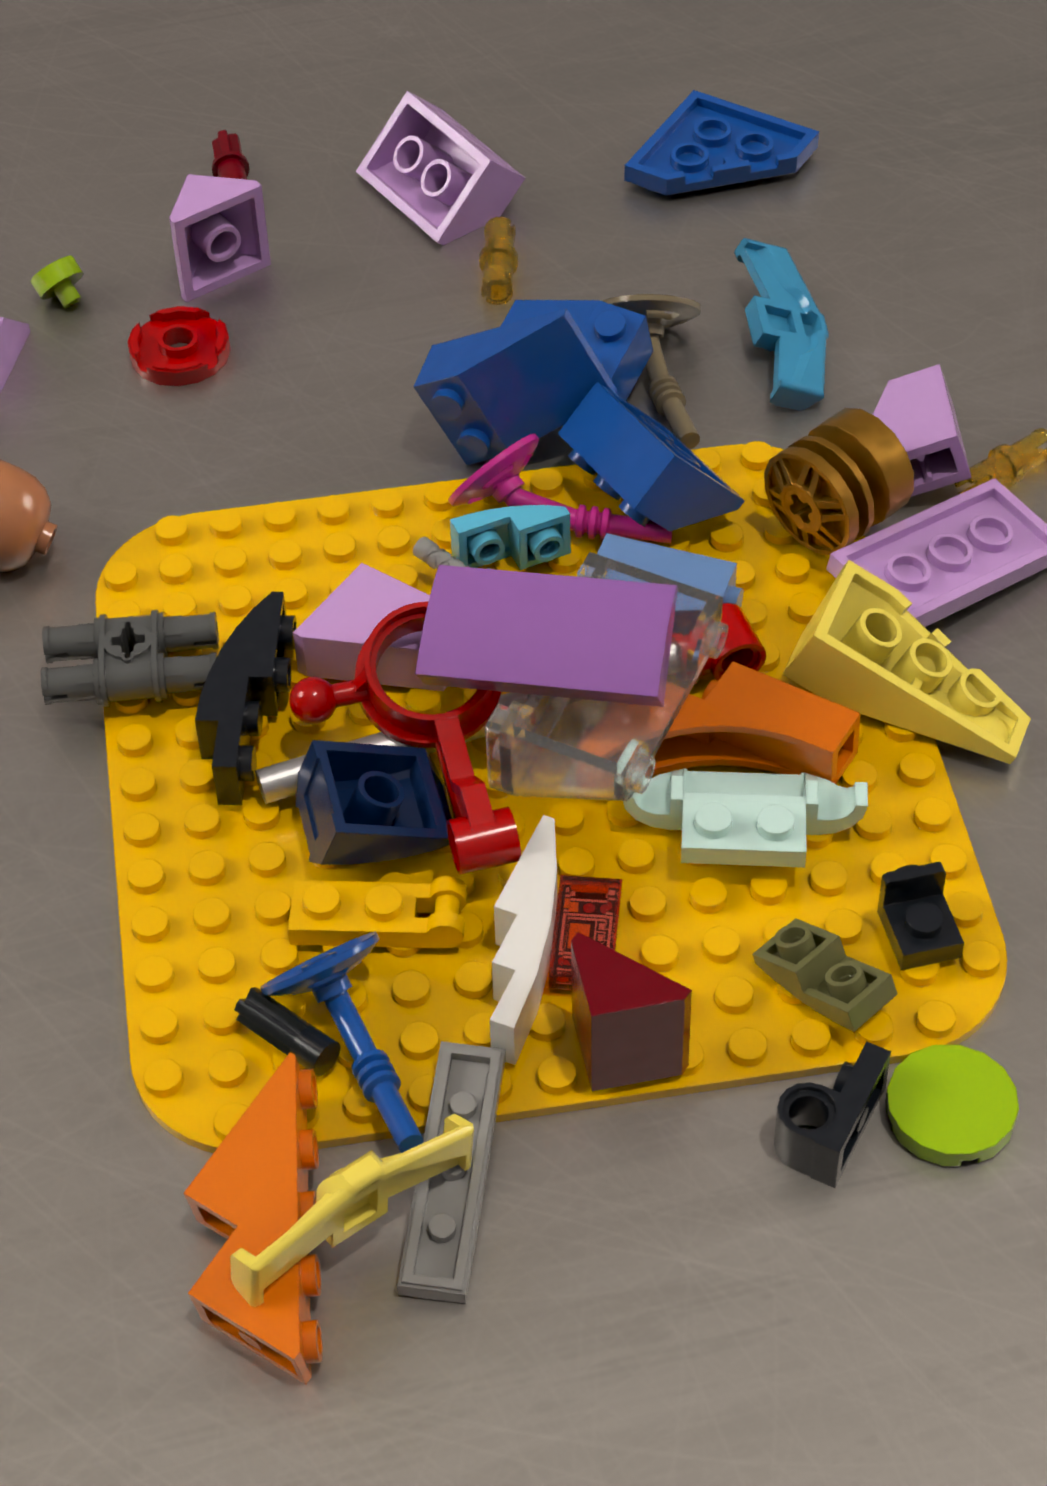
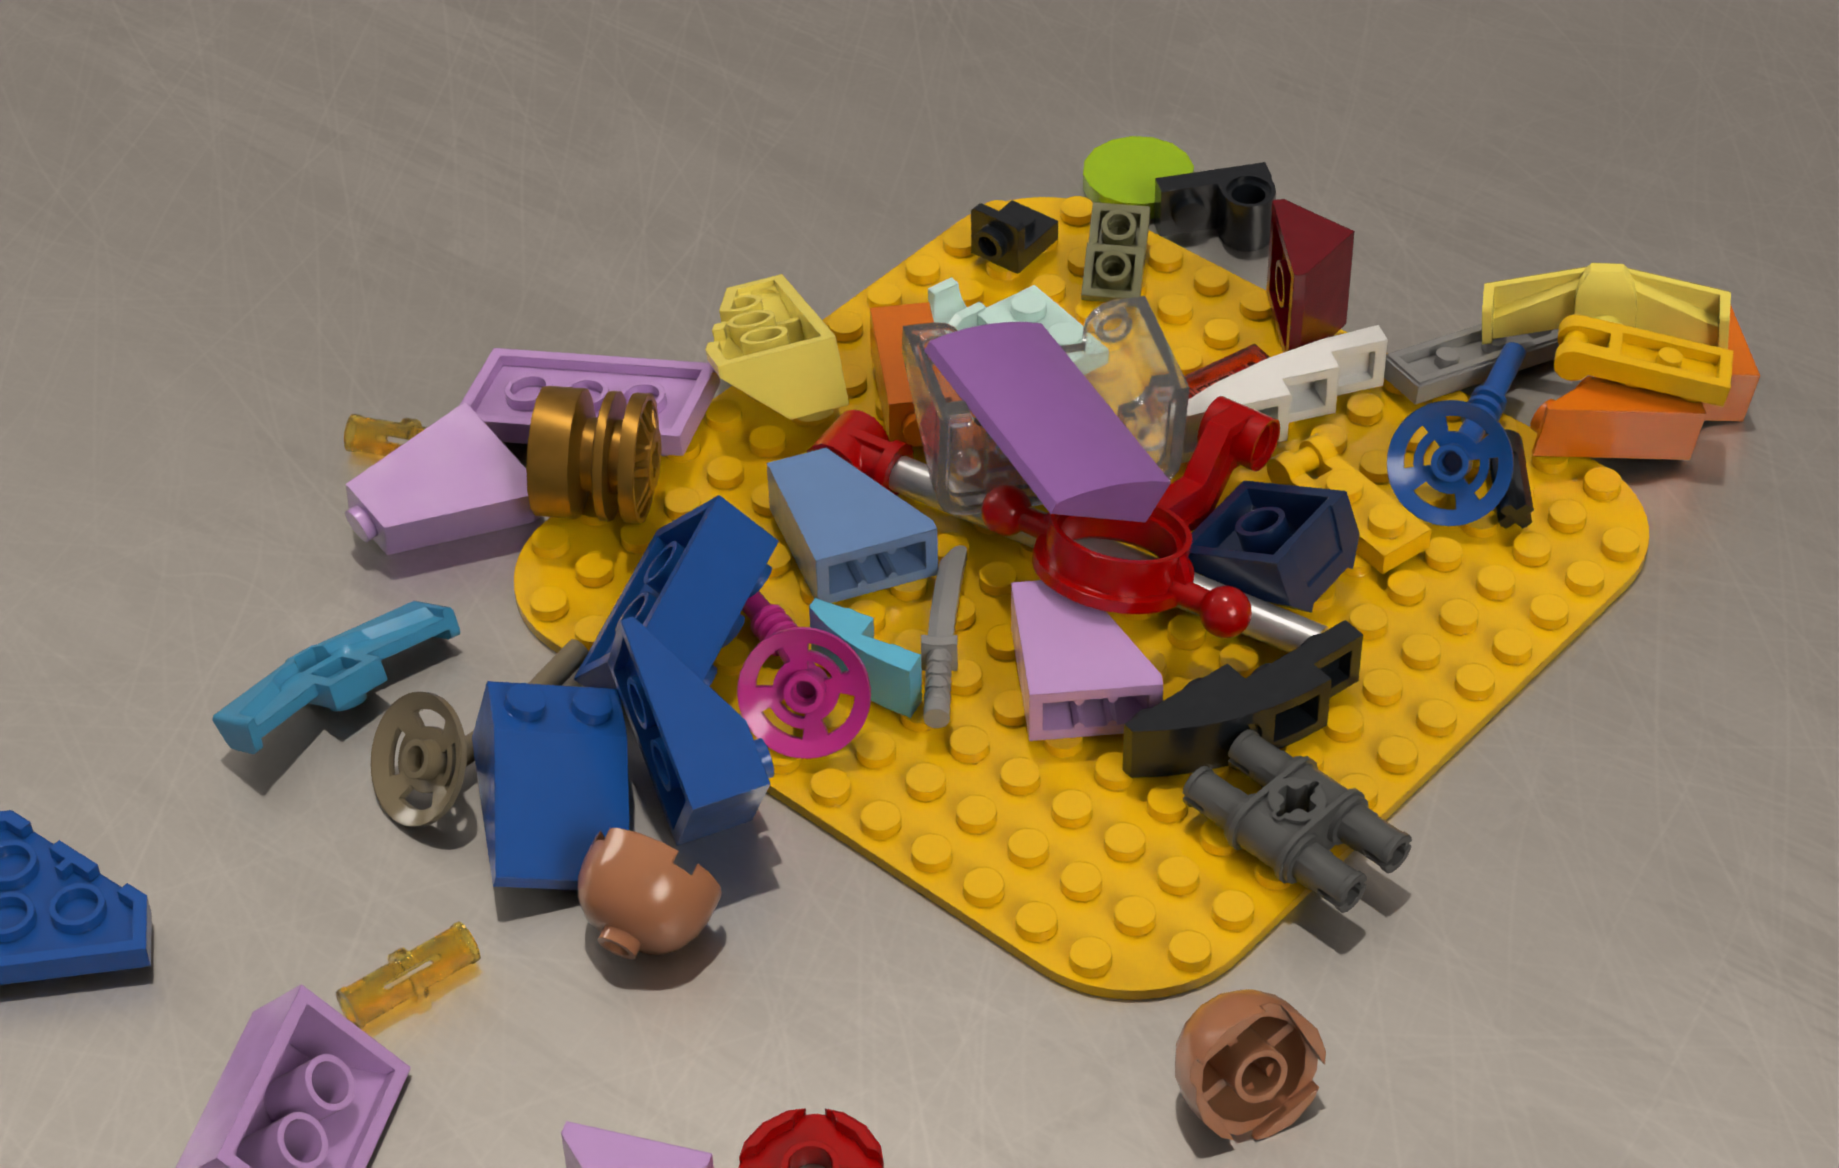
camera: 130 degrees left, 5 degrees down
none -> nougat cylinder [578,828,722,959]
none -> yellow plate [1554,315,1733,407]

